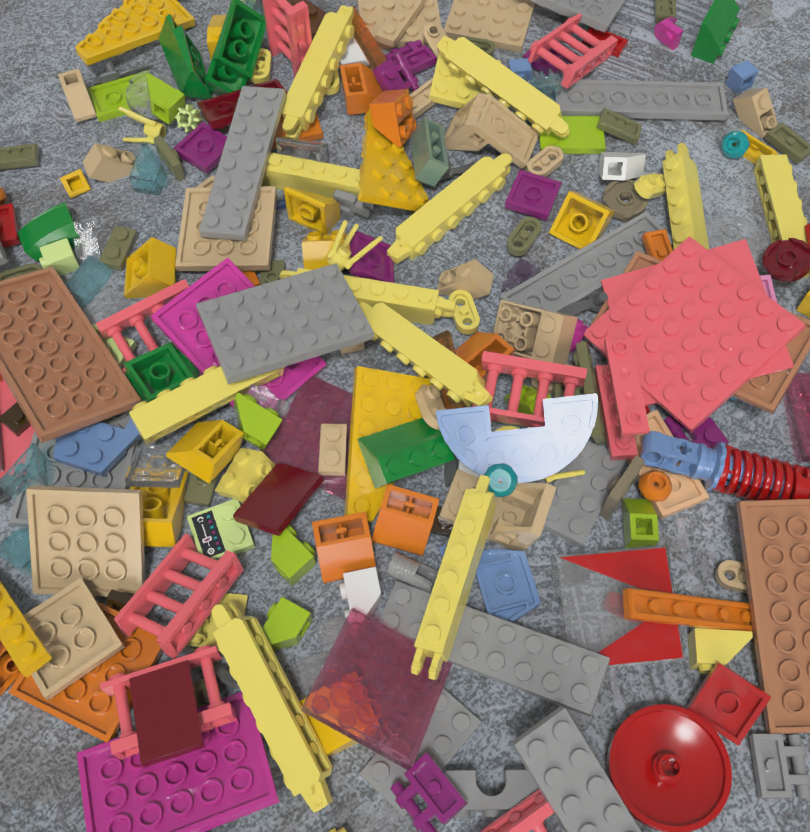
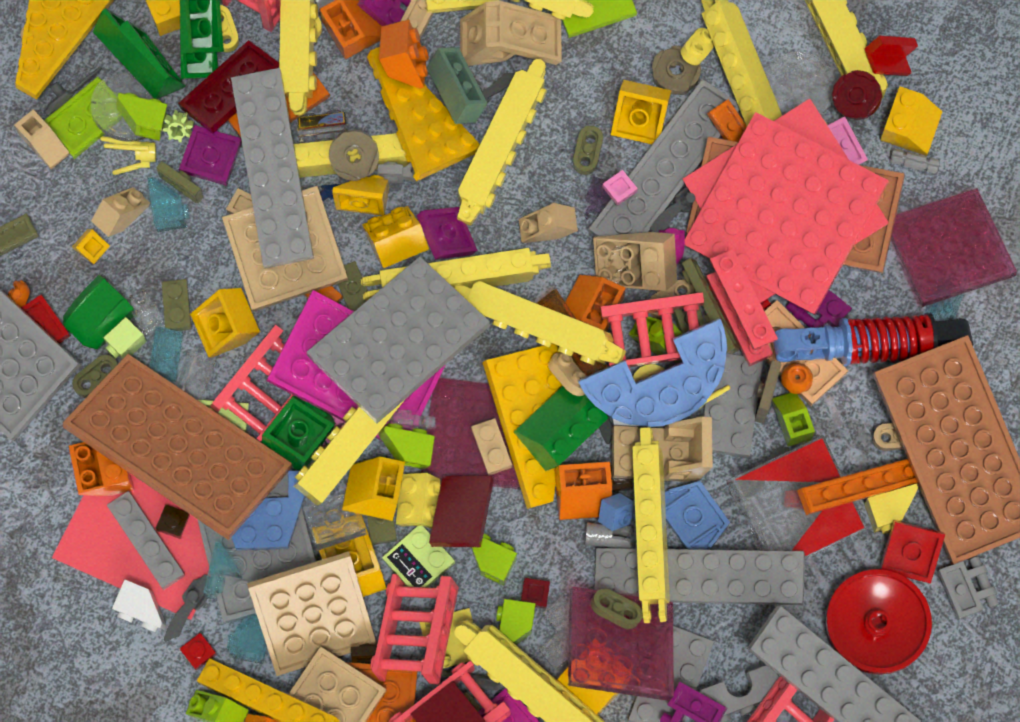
camera: 20 degrees left, 10 degrees up
orange slope [312,511,377,584] -> none
light yellow plant [327,220,383,271] -> none
white slope [339,567,382,634] -> none
light yellow plate [449,290,480,335] -> none
teal plate [484,463,518,497] -> none
magenta plate [504,170,562,221] -> none
tan plate [526,146,564,177] -> none
white slope [598,152,646,180] -> none
none -> dark tan plate [329,130,379,181]
none -> dark red plate [521,578,550,609]
none -> olive plate [591,589,643,629]
none -> medium blue plate [598,493,634,531]
none -> bright pink plate [602,170,638,206]

